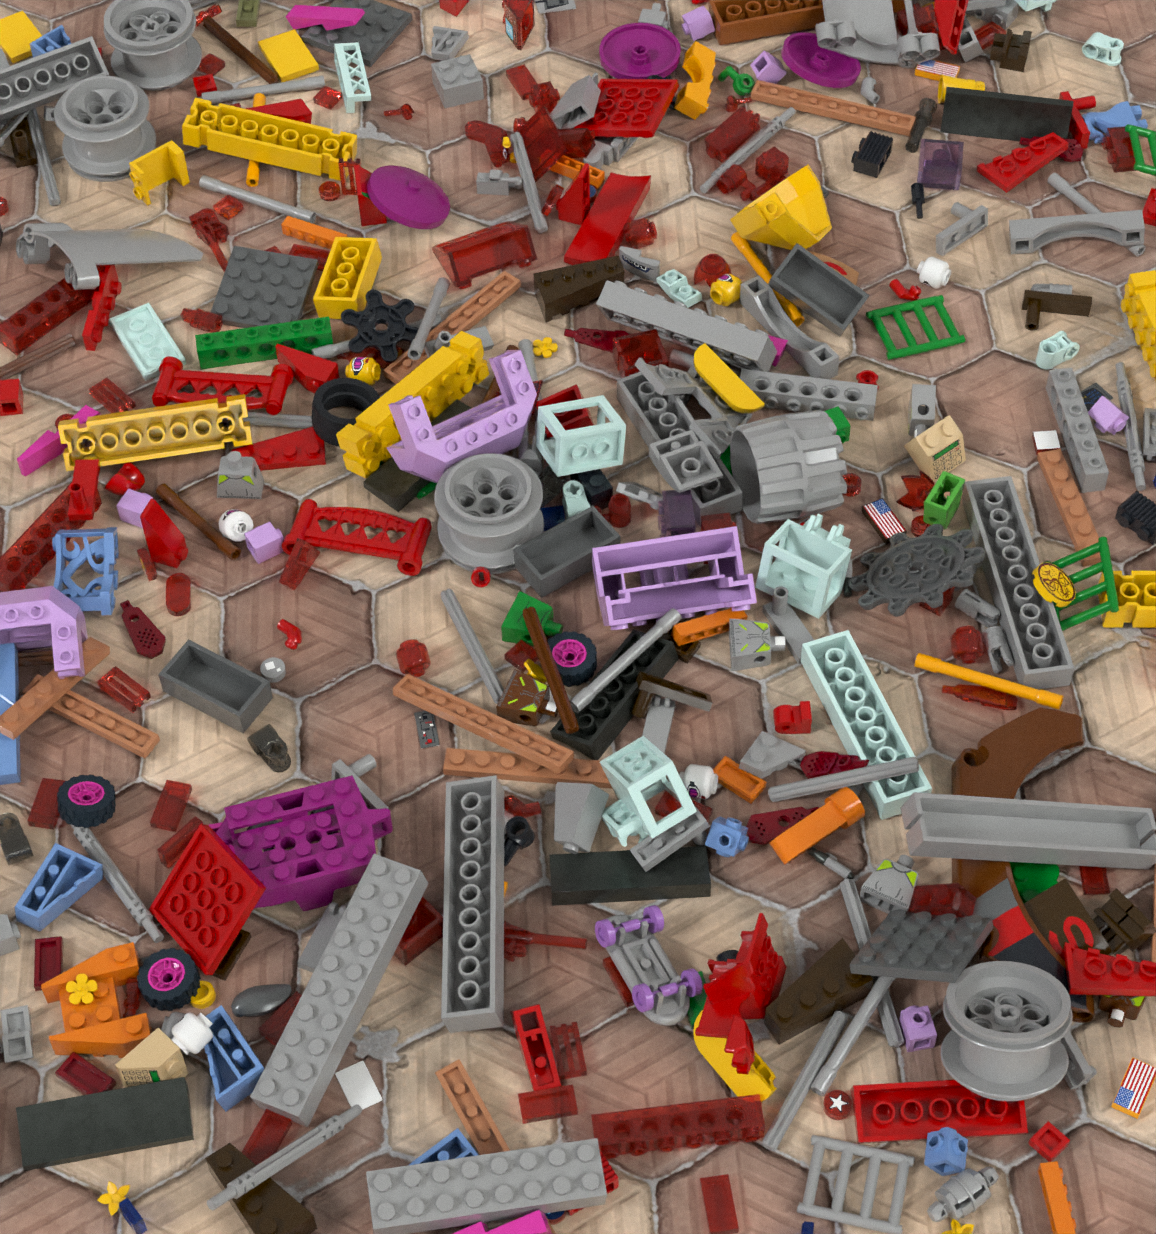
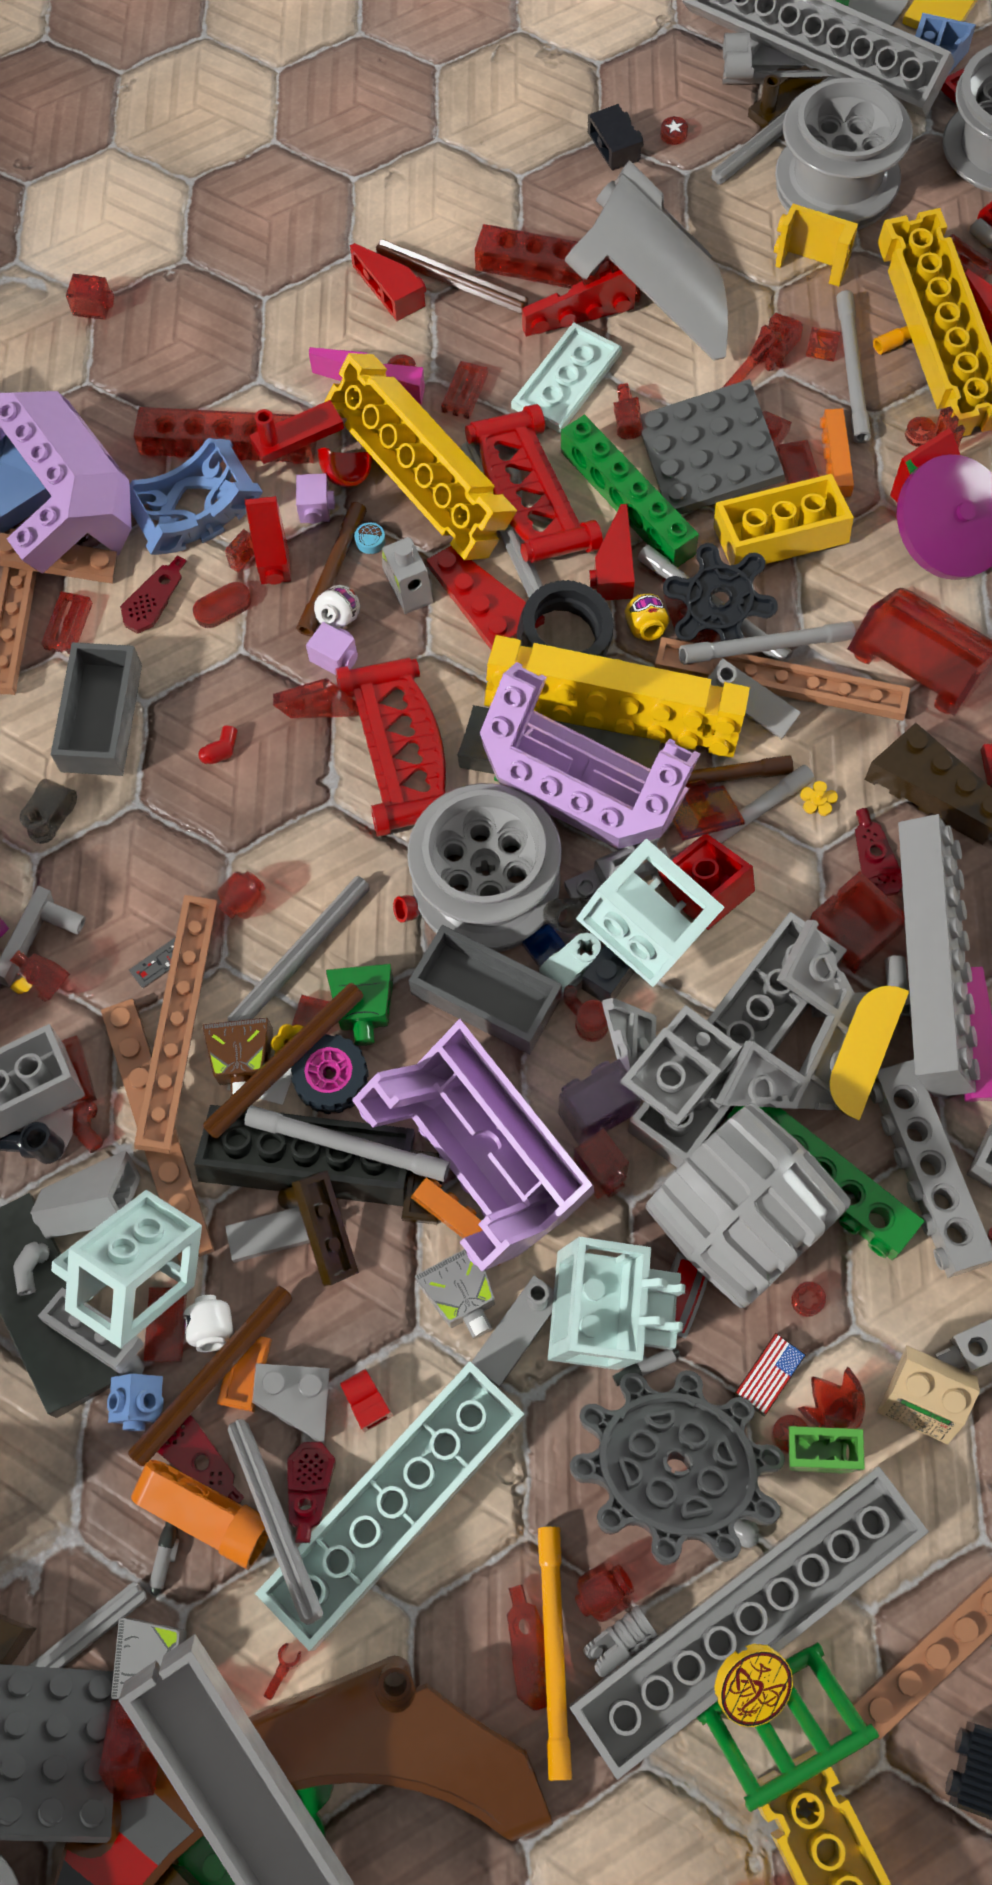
camera: 65 degrees right, 15 degrees up
light grey tile [260,657,286,683] -> none
light grey hinge [955,589,1000,628] -> none
none -> clear red piece [9,950,70,1002]
none -> light grey arm [13,1241,50,1296]
none -> reddish brown axle [128,1286,292,1466]
none -> medium azure tile [355,522,385,554]

